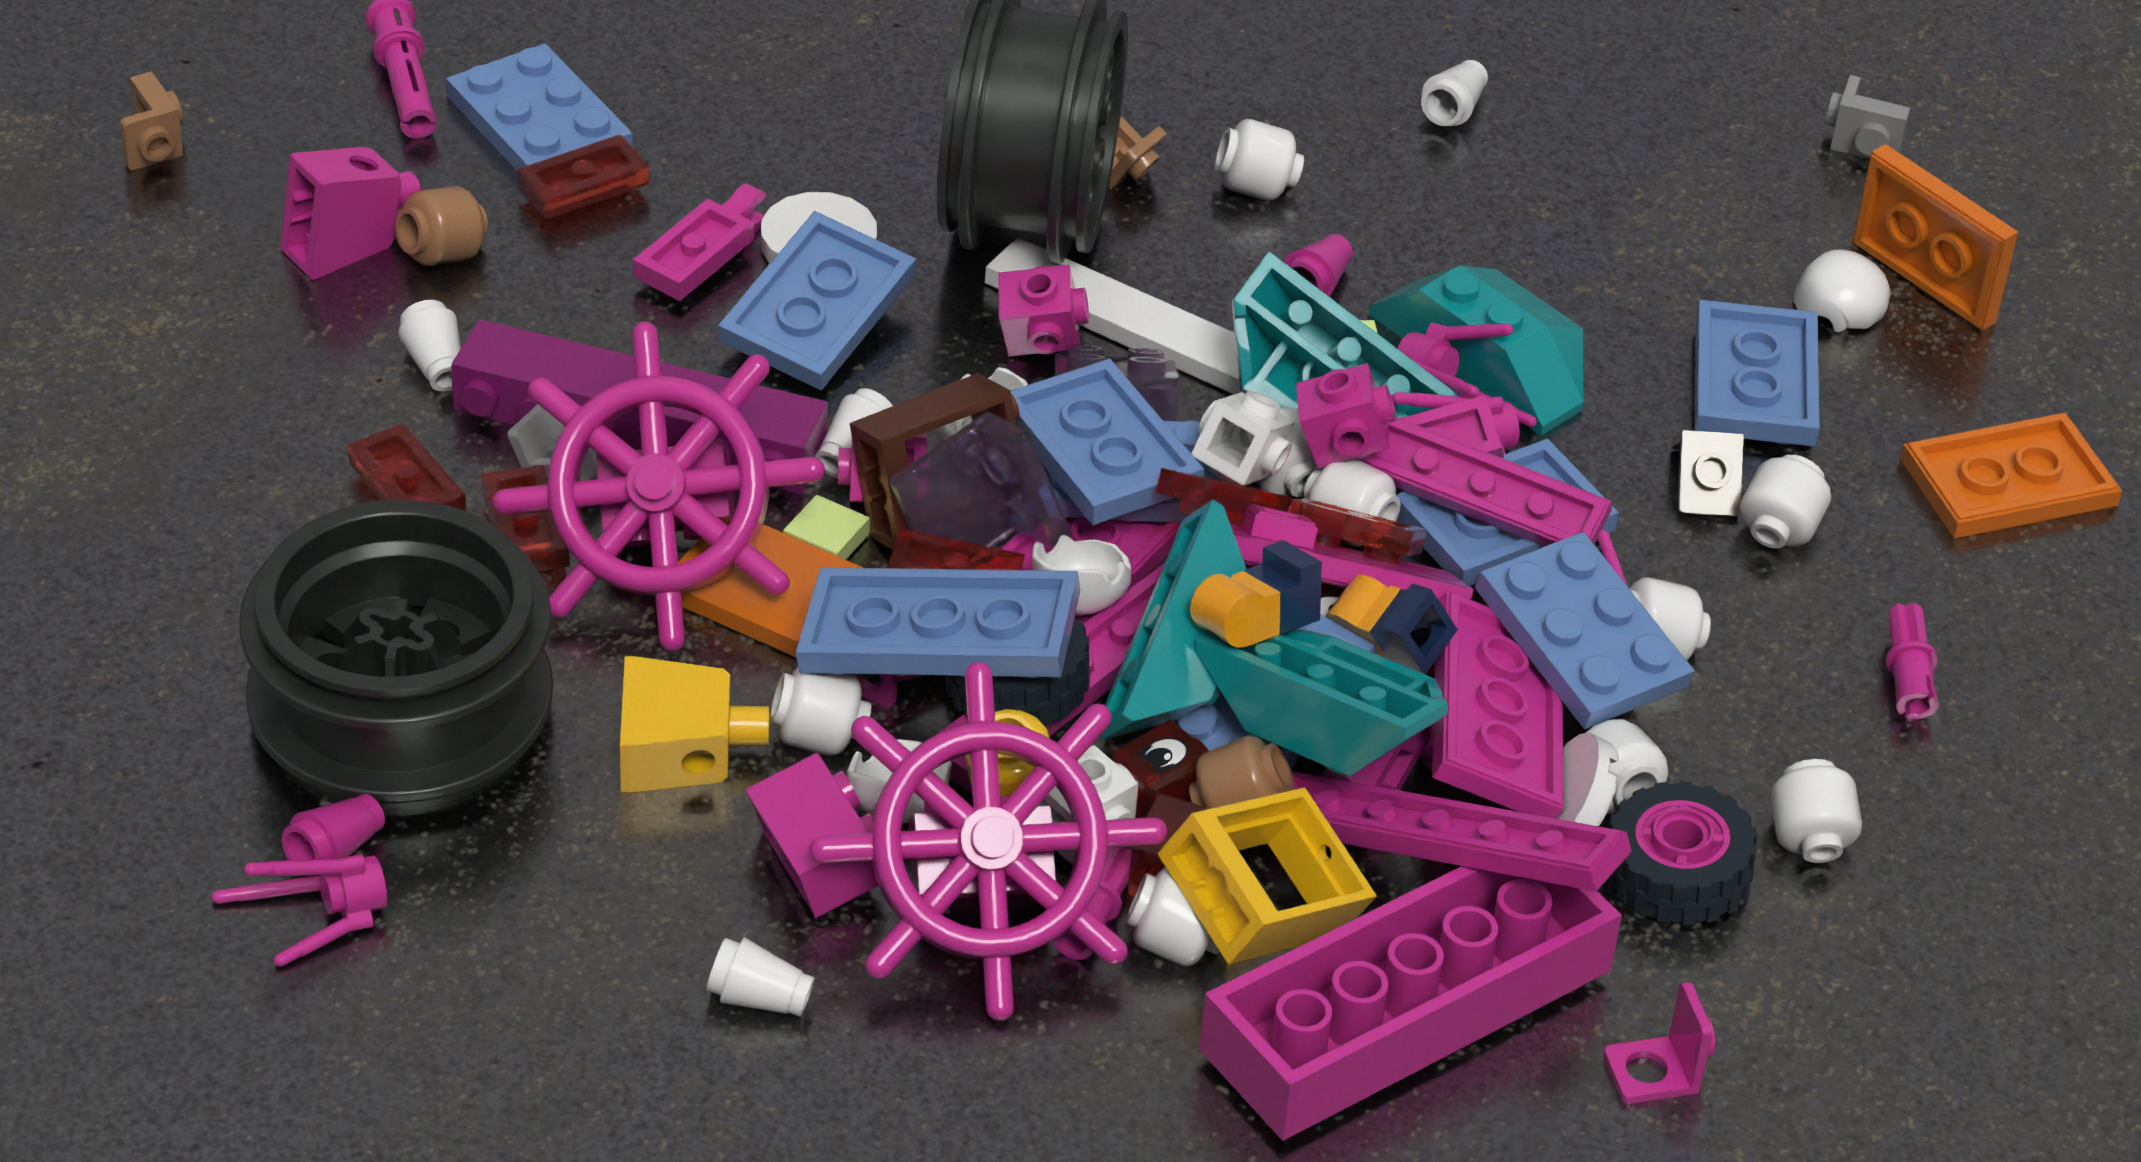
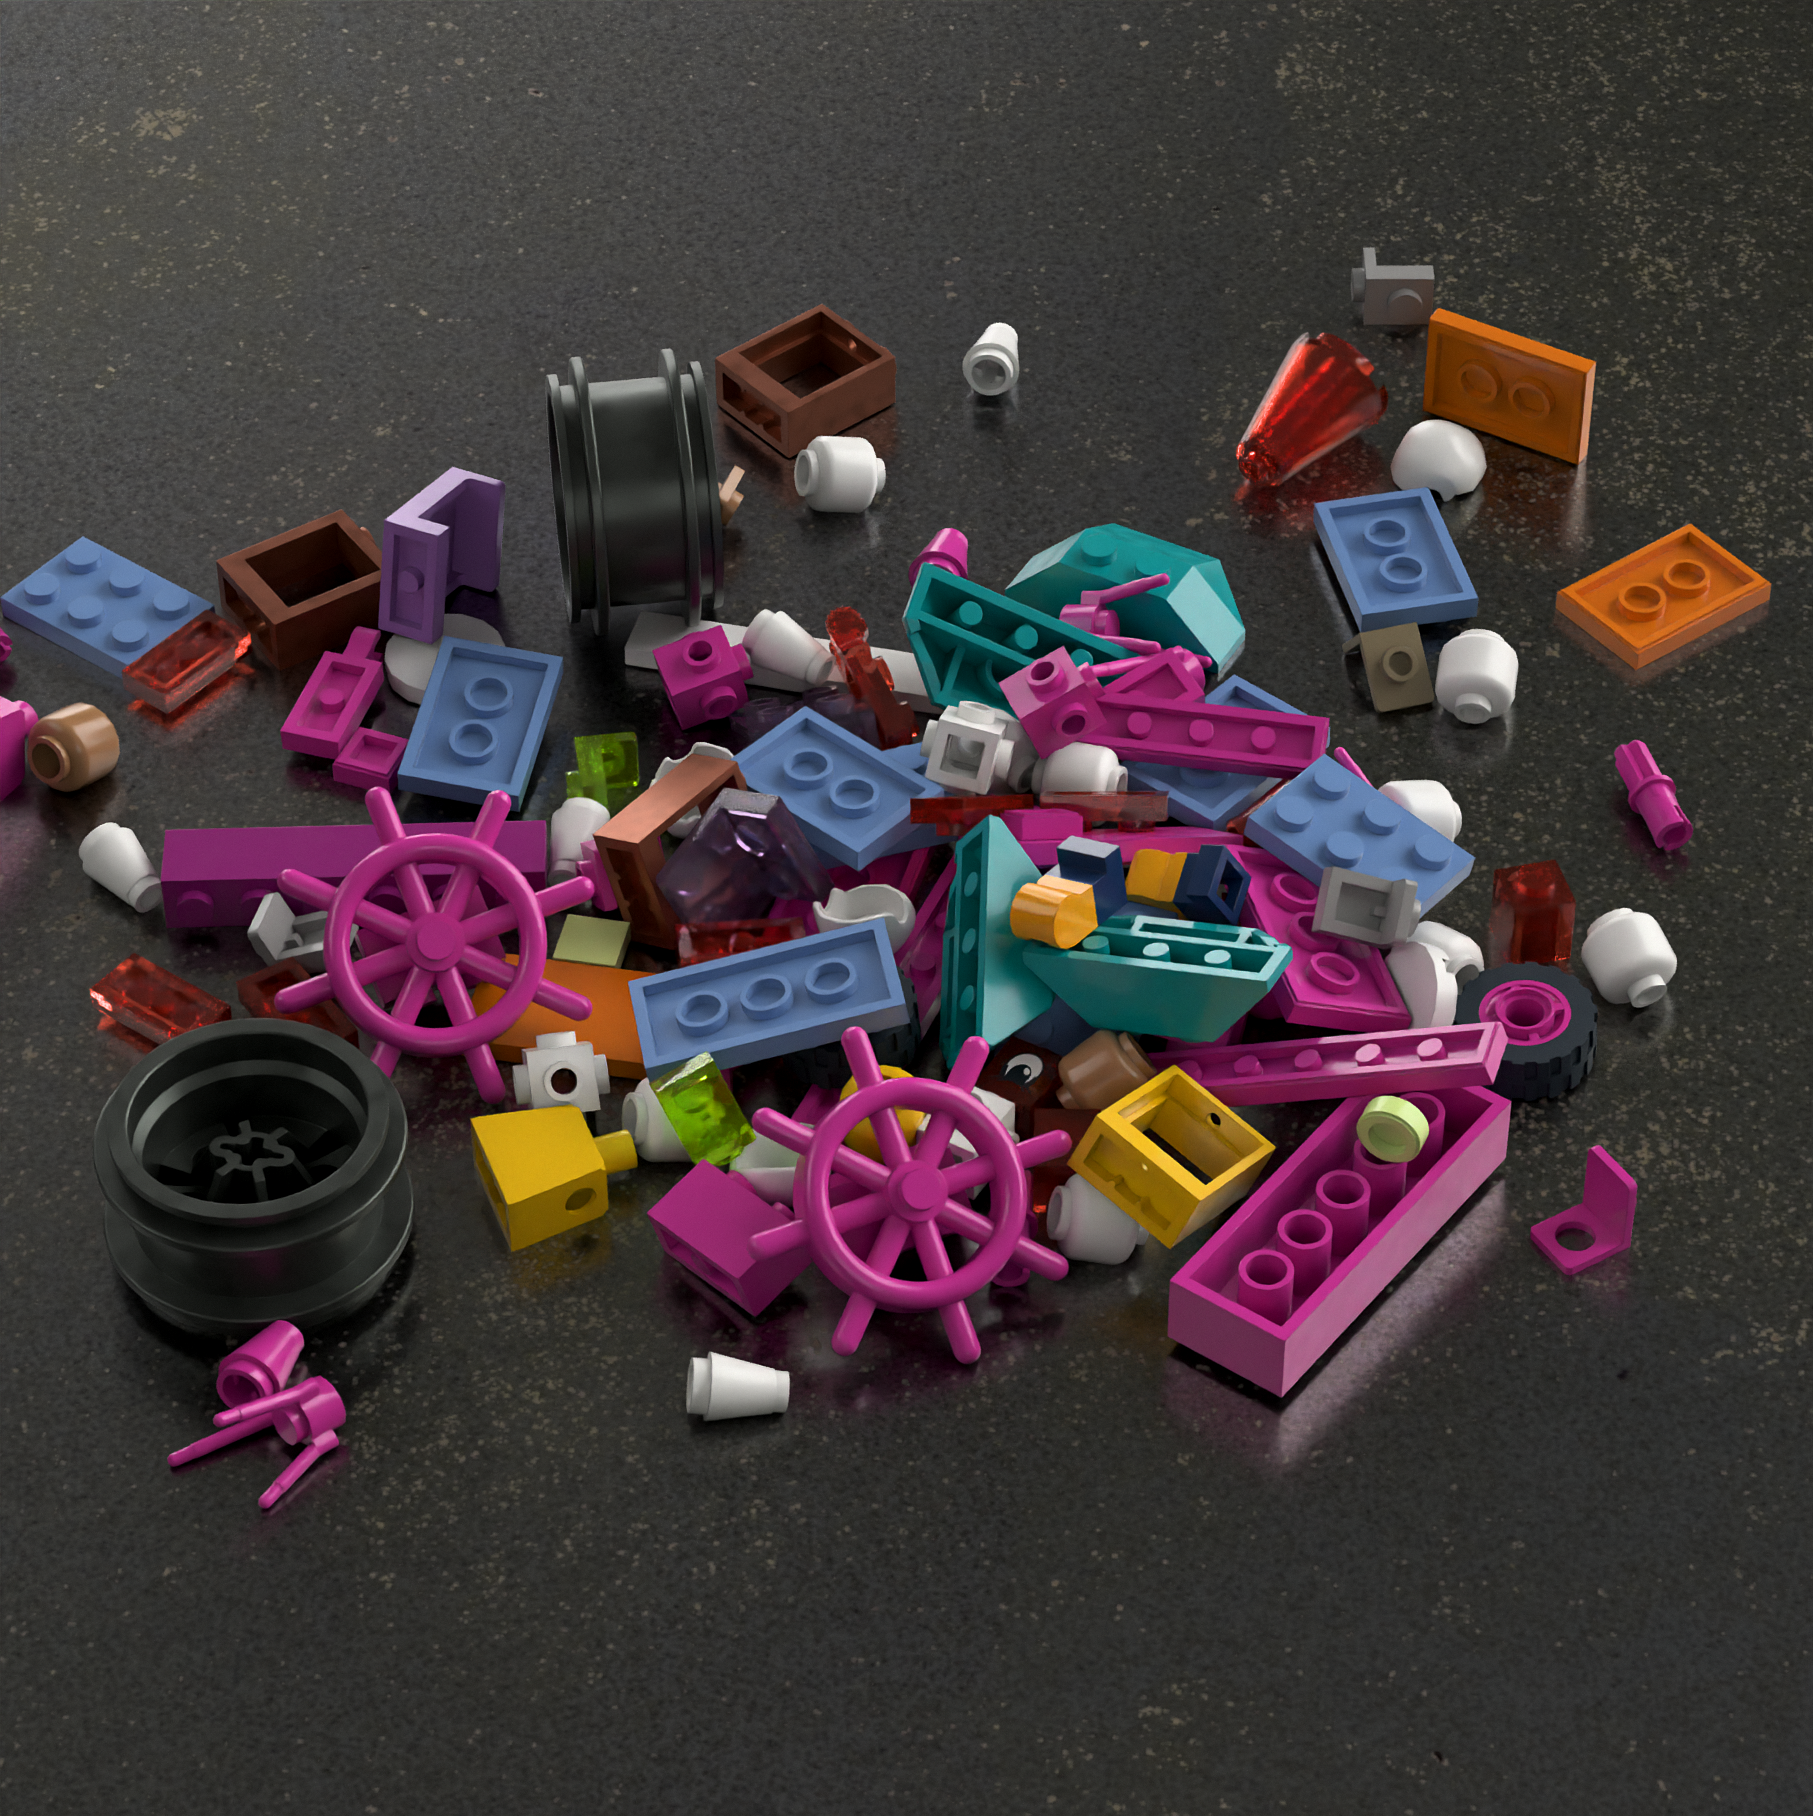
camera: 15 degrees left, 0 degrees up
none -> copper window [216,509,382,671]
none -> dark pink tile [332,726,409,795]
none -> medium lavender panel [378,467,506,644]
none -> white brick [512,1031,610,1123]
none -> clear neon green bracket [565,732,639,810]
none -> clear neon green bracket [648,1051,757,1166]
none -> copper window [715,304,897,458]
none -> white cone [742,609,836,687]
none -> clear red hinge [825,605,920,751]
none -> clear red cone [1236,332,1388,487]
none -> light grey bracket [1311,866,1421,949]
none -> yellowish green tile [1357,1096,1429,1163]
none -> clear red brick [1489,859,1576,964]

